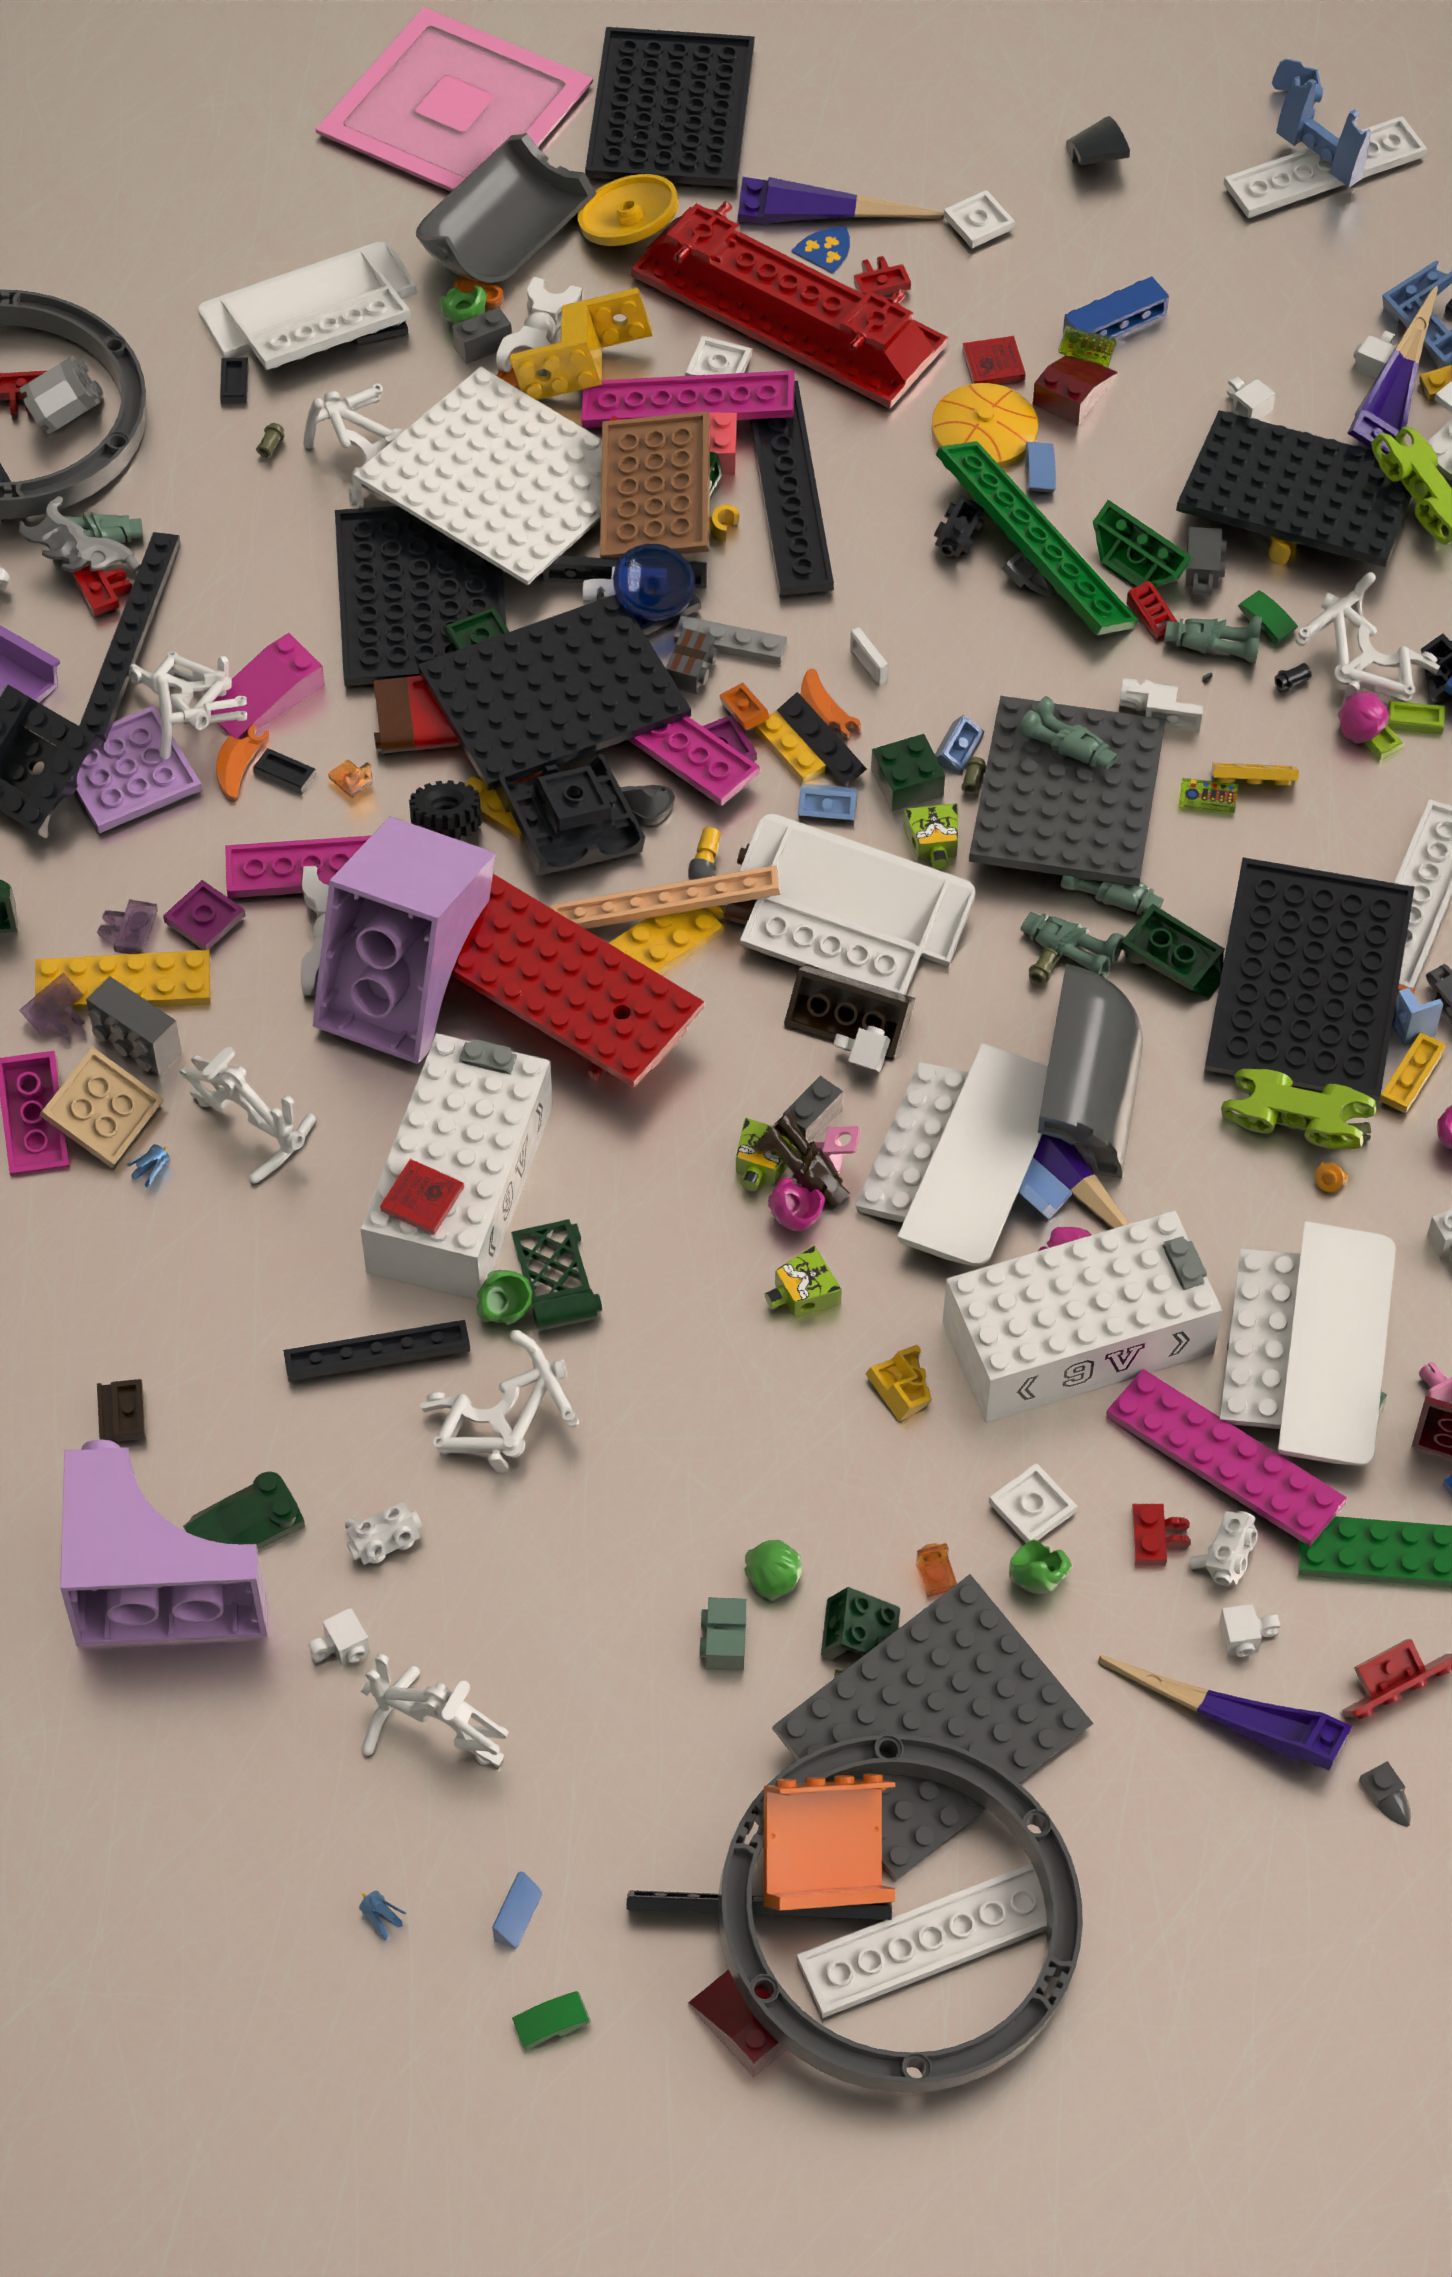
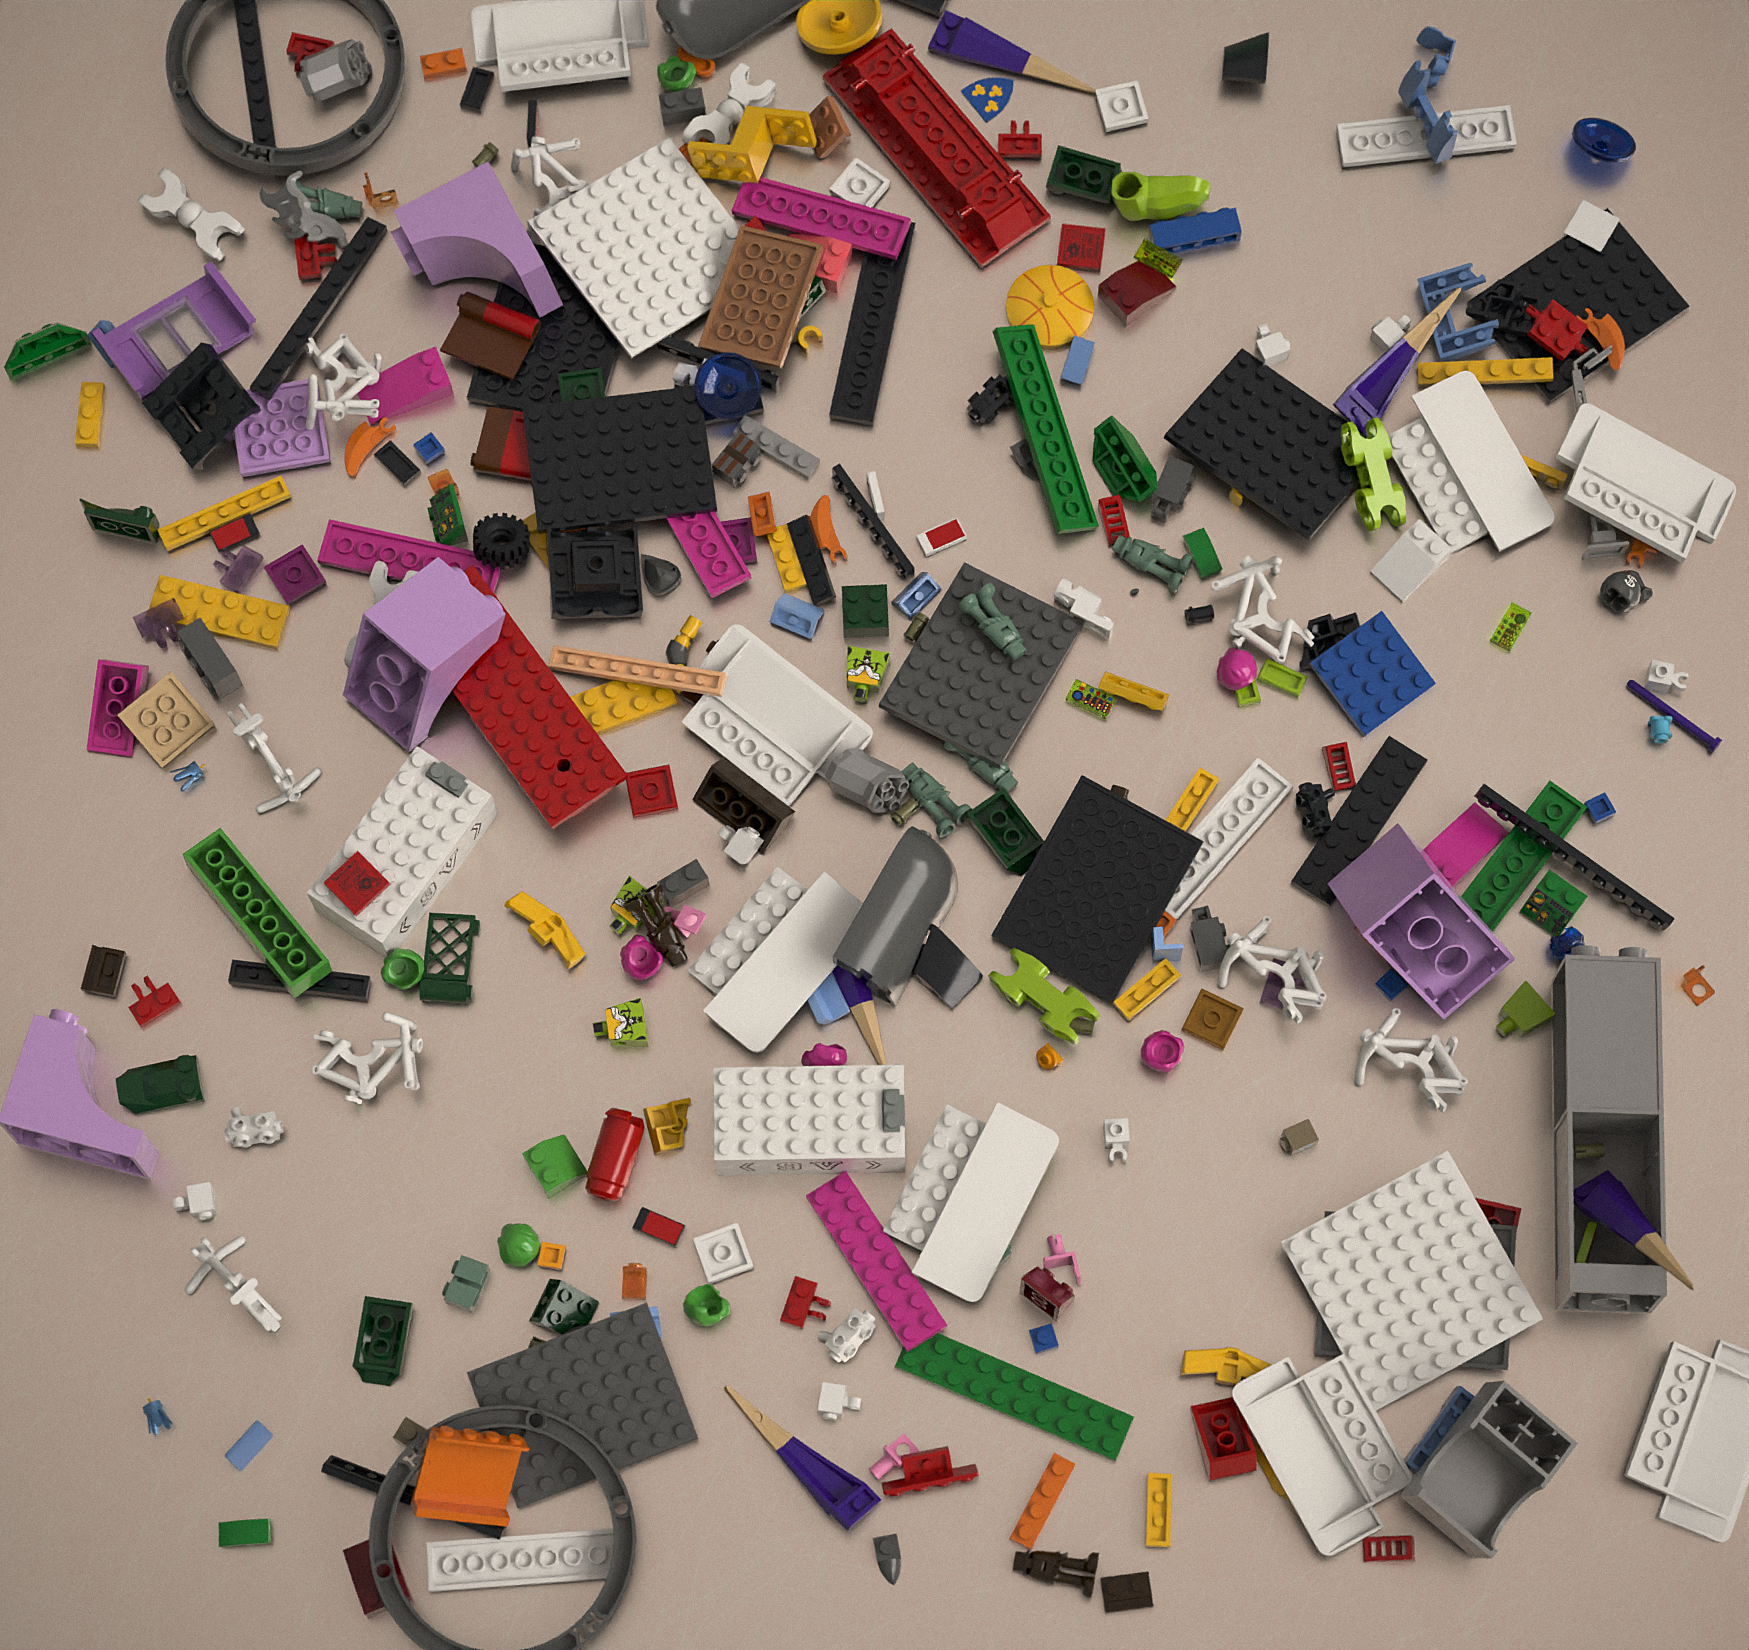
camera: 20 degrees right, 15 degrees up
none -> red hinge [128,975,181,1028]
none -> yellow plate [157,475,291,552]
none -> bright green brick [183,828,332,998]
none -> red tile [209,512,259,551]
none -> dark green slope [353,1296,413,1386]
none -> clear orange bracket [363,173,398,208]
none -> lavender brick [391,162,563,317]
none -> dark tan brick [393,1417,426,1454]
none -> blue plate [413,432,445,464]
none -> orange plate [420,48,467,79]
none -> green slope [427,484,468,546]
none -> reddish brown door [440,291,541,380]
none -> yellow plate [504,891,585,969]
none -> bright green slope [522,1134,588,1199]
none -> black tile [526,100,539,148]
none -> light orange plate [537,1242,566,1270]
none -> red piece [585,1108,645,1202]
none -> red tile [626,764,678,818]
none -> red tile [632,1207,685,1248]
none -> nougat plate [809,96,851,158]
none -> light grey brick [825,749,909,813]
none -> black plate [831,463,915,580]
none -> bright pink bracket [869,1434,919,1480]
none -> black slope [913,924,983,1008]
none -> red tile [916,518,967,557]
none -> dark green slope [1046,145,1122,204]
none -> lime piece [1112,172,1211,221]
none -> yellow plate [1166,767,1219,831]

